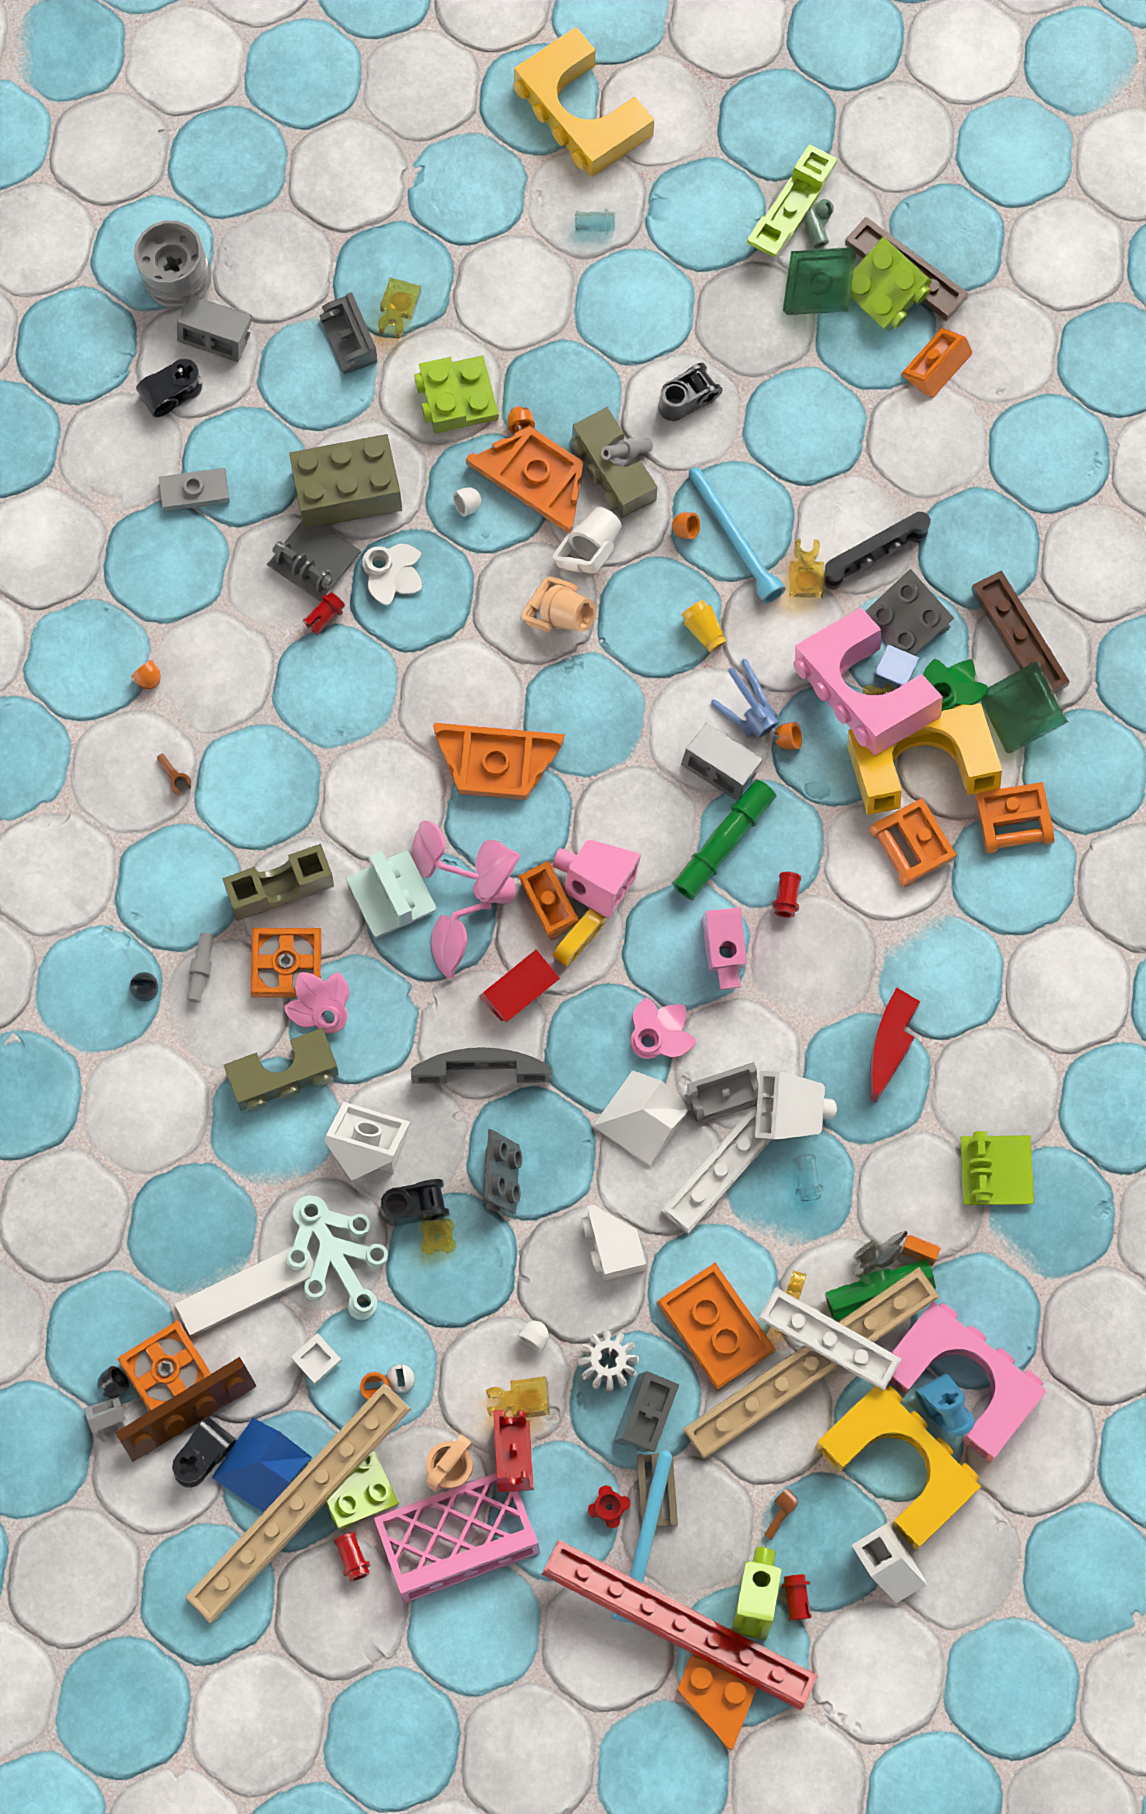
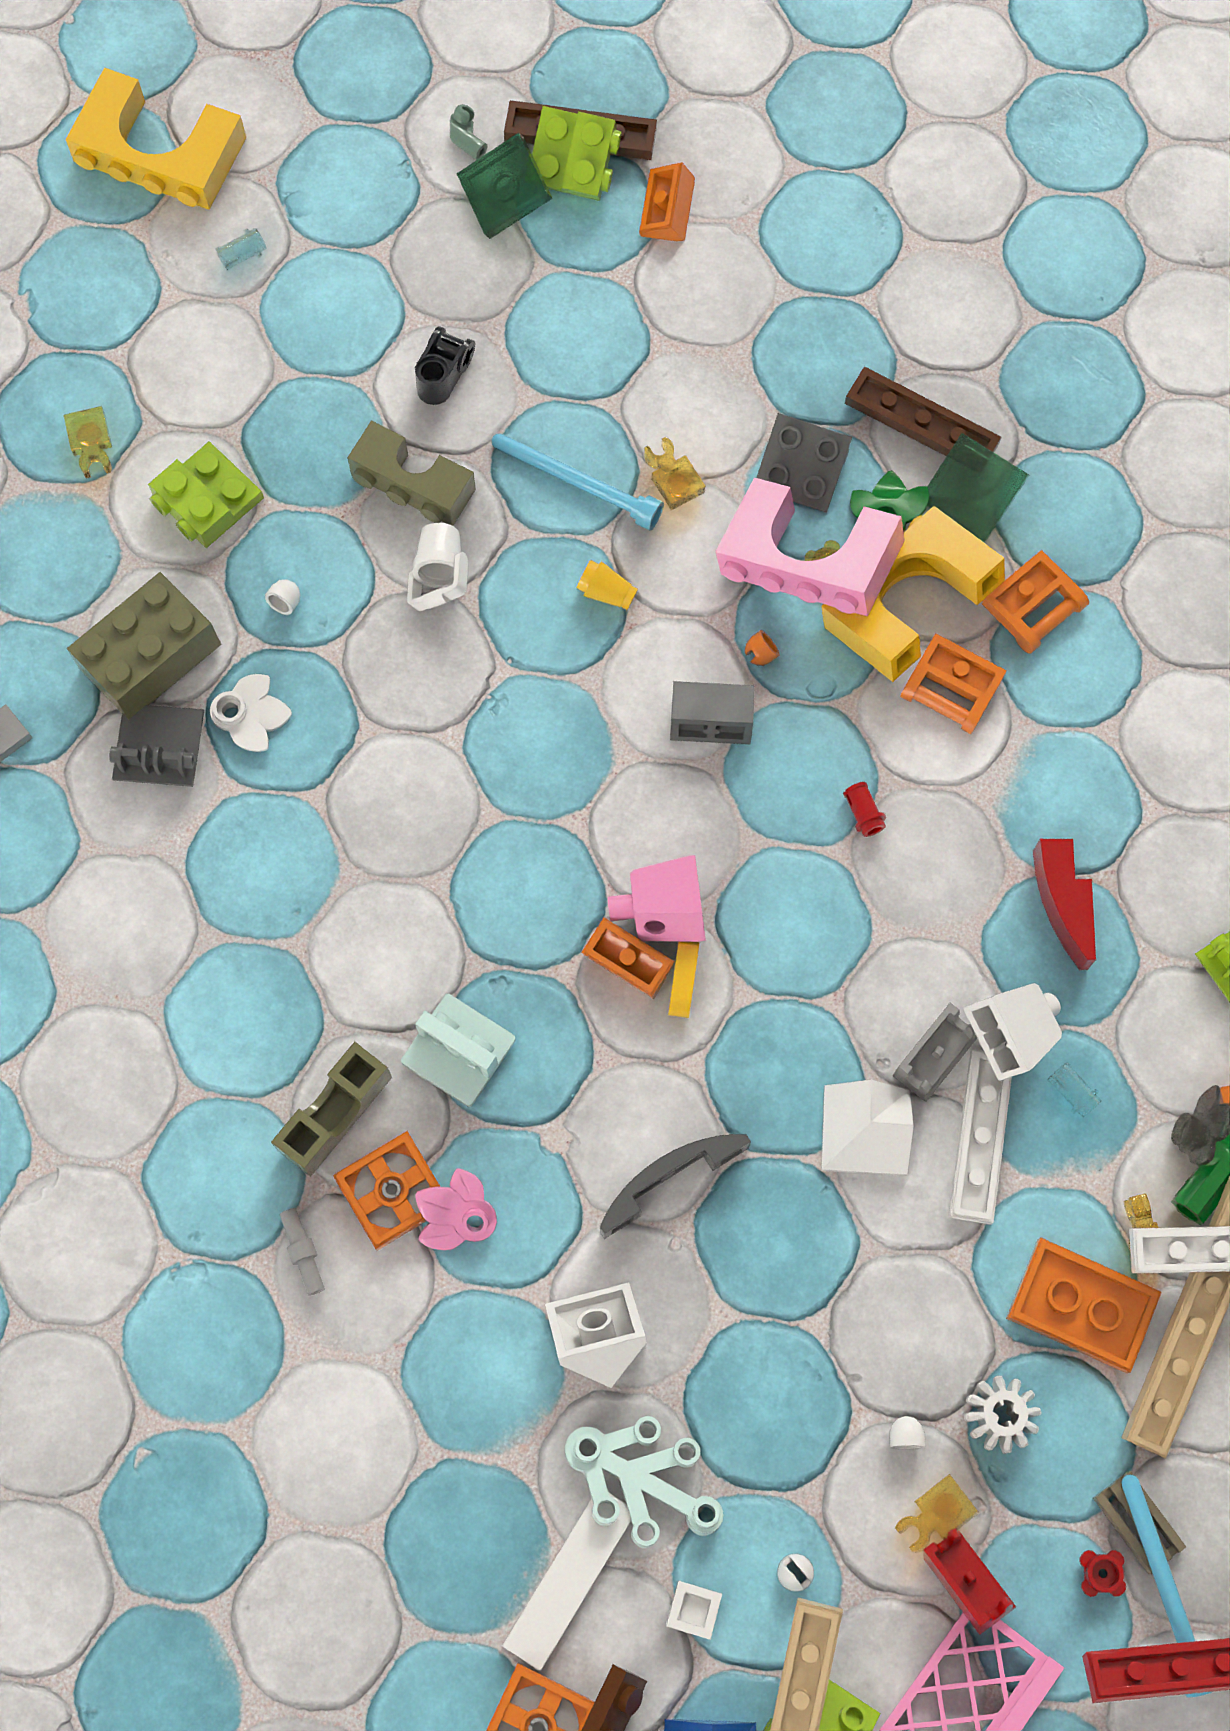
camera: 30 degrees left, 0 degrees up
black hinge [130,972,159,1002] -> none
orange hinge [131,660,161,689] -> none
dark orange hand [157,753,191,796] -> none
olive arch [224,1028,339,1112] -> none
red pin [302,592,345,635] -> none
dark grey hinge [319,292,377,374] -> none
orange hinge [360,1371,389,1400] -> none
black piece [380,1179,450,1226] -> none
bright pink plant [411,820,521,979] -> none
clear yellow plate [419,1218,456,1255] -> none
light nougat piece [426,1434,473,1492] -> none
orange wing [433,723,565,800] -> none
orange wing [466,426,584,534] -> none
red hinge [479,949,560,1023] -> none
dark grey hinge [483,1129,523,1214] -> none
orange hinge [507,406,535,434] -> none
light nougat piece [521,576,596,632] -> none
white slope [581,1205,646,1281] -> none
light grey bar [601,438,653,460] -> none
dark grey hinge [613,1371,680,1452] -> none
bright pink plate [631,998,696,1059] -> none
orange hinge [672,512,700,539] -> none
green piece [672,779,777,900] -> none
bright pink torso [702,907,747,990] -> none
medium blue plant [711,659,779,738] -> none
slope [746,144,838,258] -> none
black plate [823,511,931,590] -> none
slope [874,645,919,687] -> none

